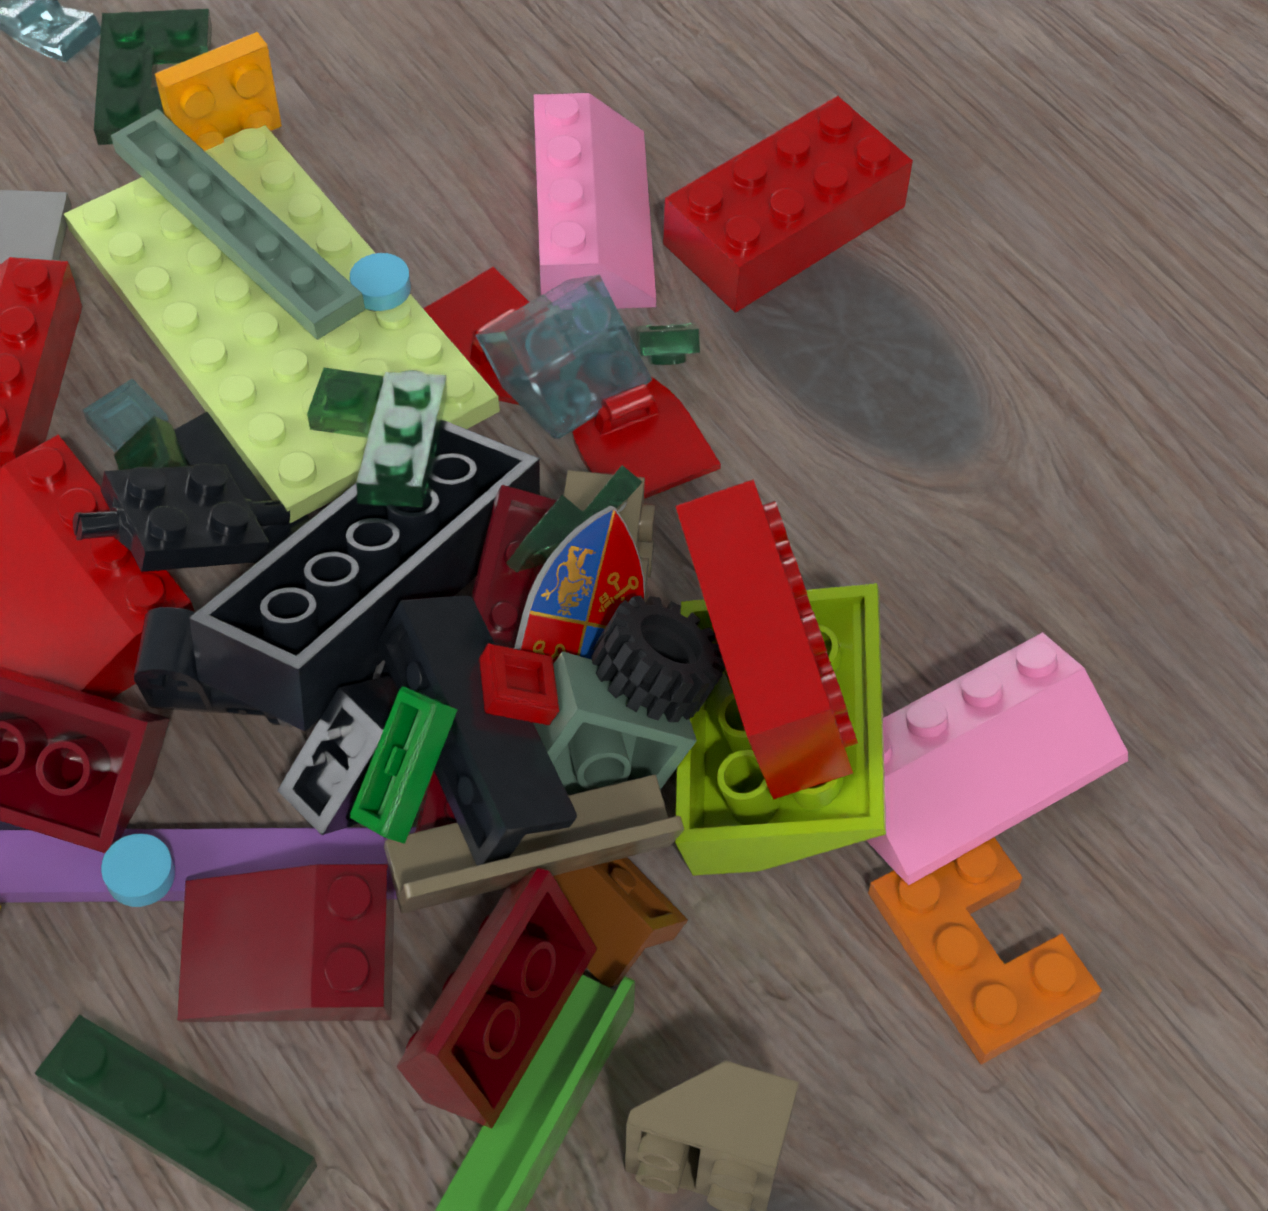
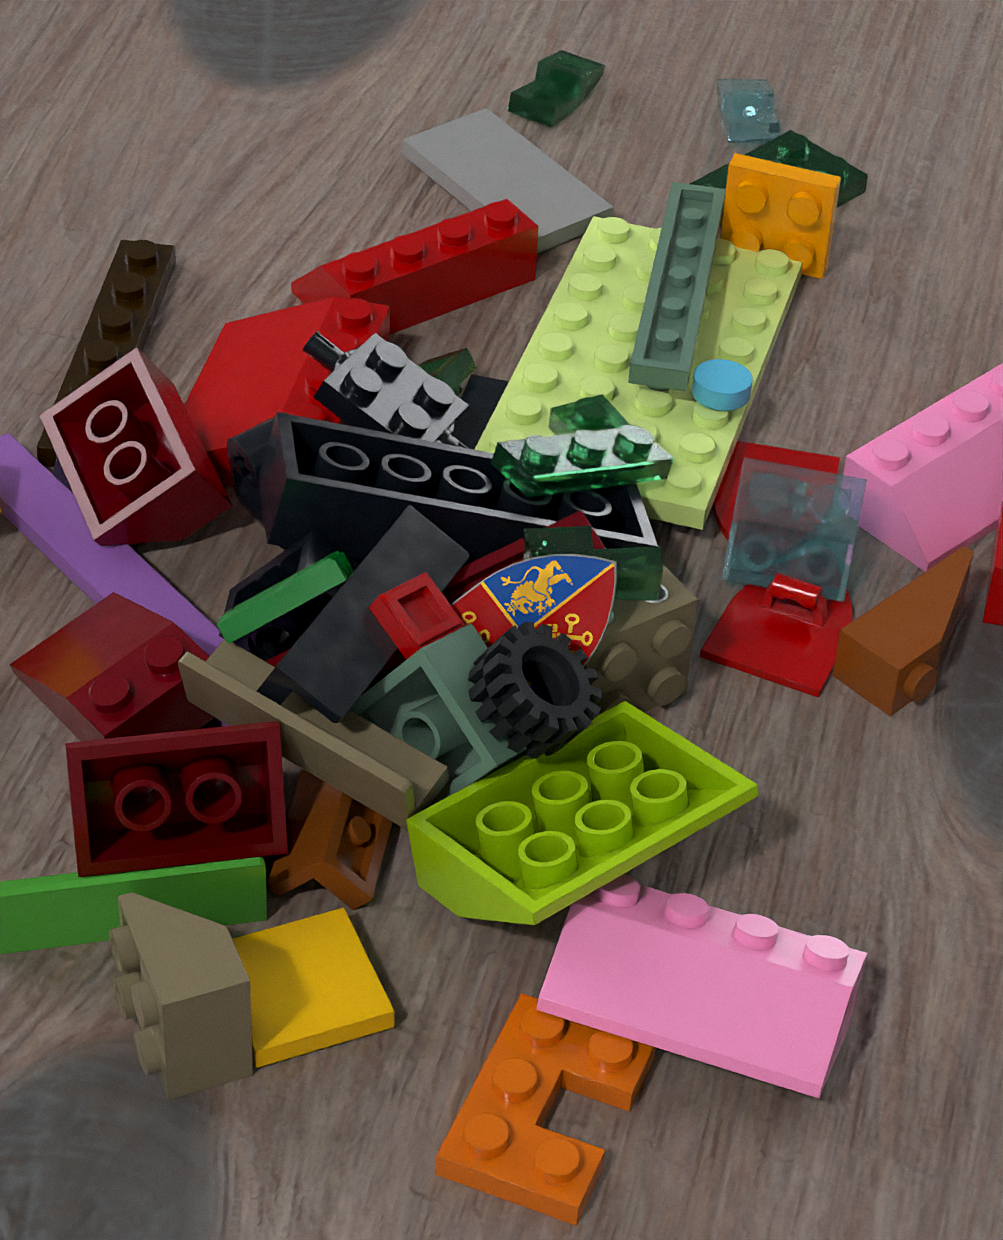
camera: 50 degrees right, 15 degrees down
clear light blue tile [83,379,170,459] -> none
medium azure tile [101,834,175,907] -> none
clear green plate [636,323,700,365] -> none
red brick [675,479,858,800] -> none
none -> yellow tile [232,907,394,1068]
none -> dark orange slope [833,546,974,717]

